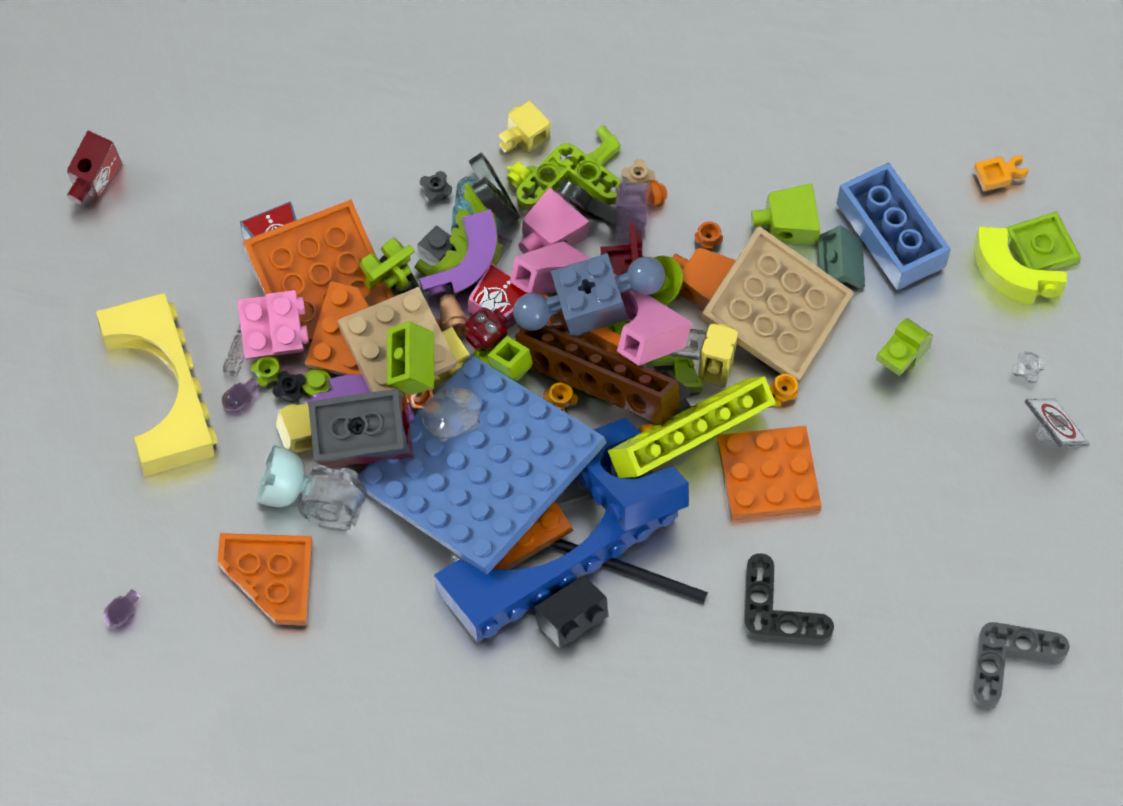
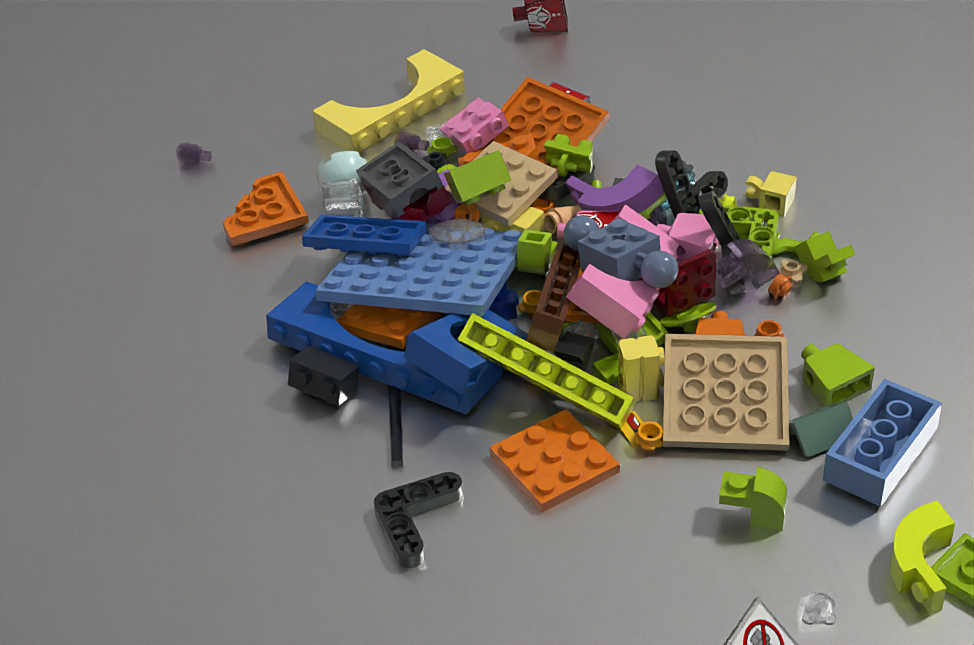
camera: 70 degrees right, 20 degrees down
dark red head [463,307,508,351] -> none
none -> blue plate [302,214,426,256]
none -> lime brick [794,231,856,282]

